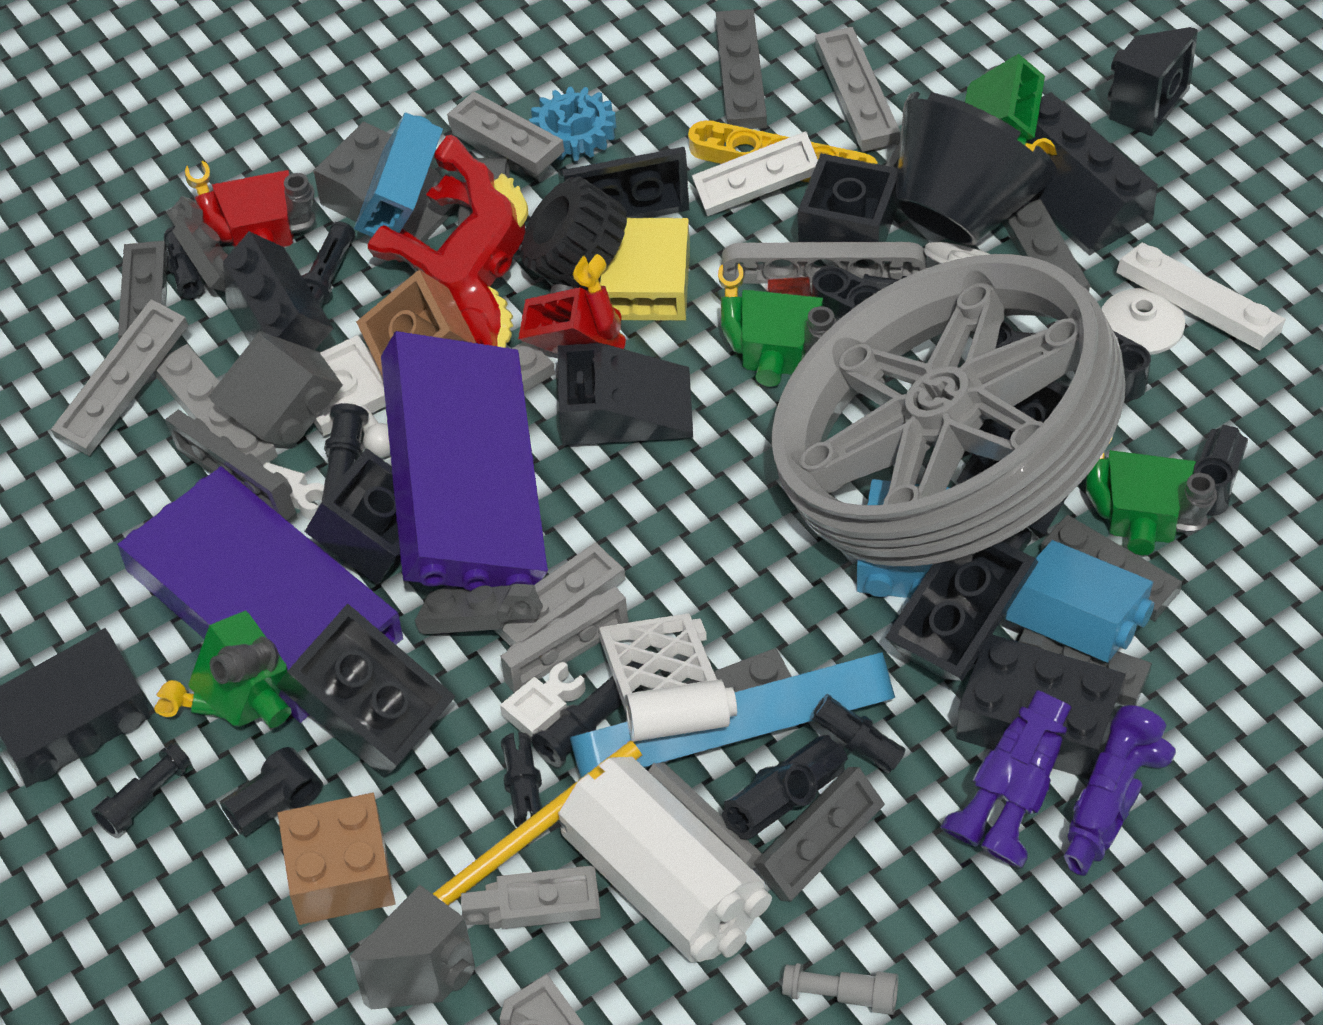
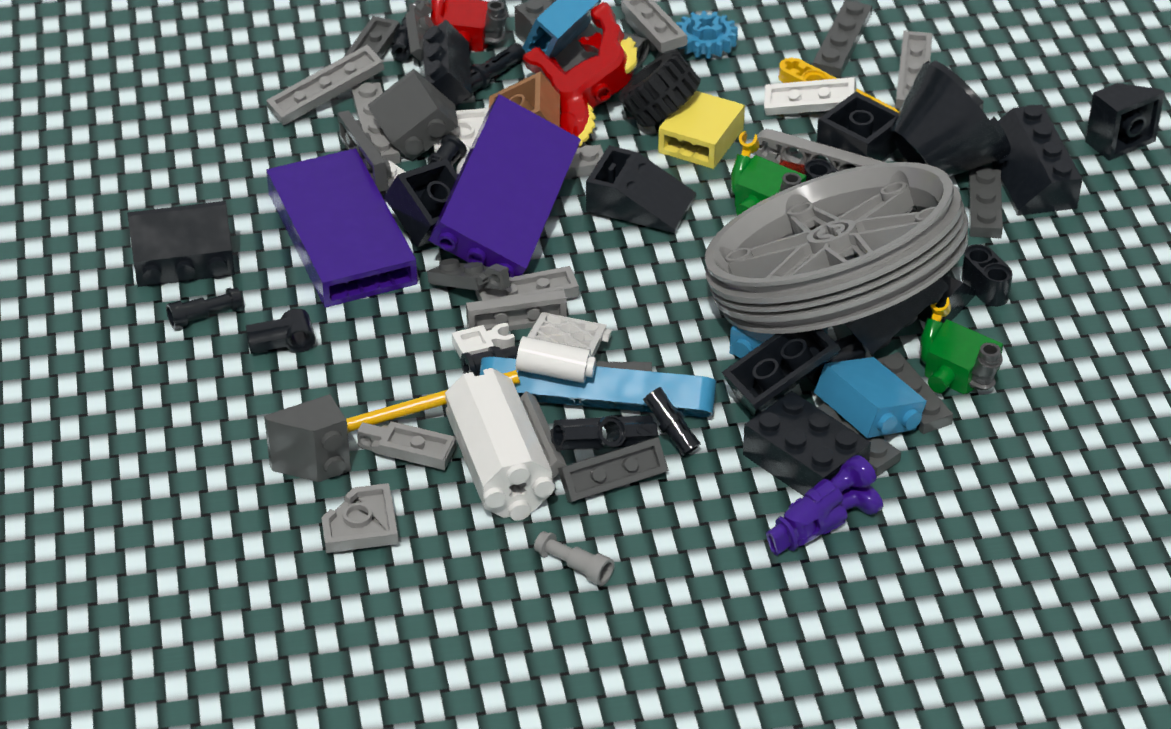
camera: 20 degrees right, 10 degrees down
green torso [154,610,291,728] -> none
black brick [276,603,456,778] -> none
medium nougat brick [277,792,396,925] -> none
black pin [501,732,542,827] -> none
red torso [518,254,626,354] -> none
black slope [558,147,690,218] -> none
dark purple piece [940,690,1072,869] -> none
green torso [965,54,1057,155] -> none
white dish [1102,288,1185,355] -> none
white plate [1116,242,1286,350] -> none
black piece [1193,424,1248,516] -> none

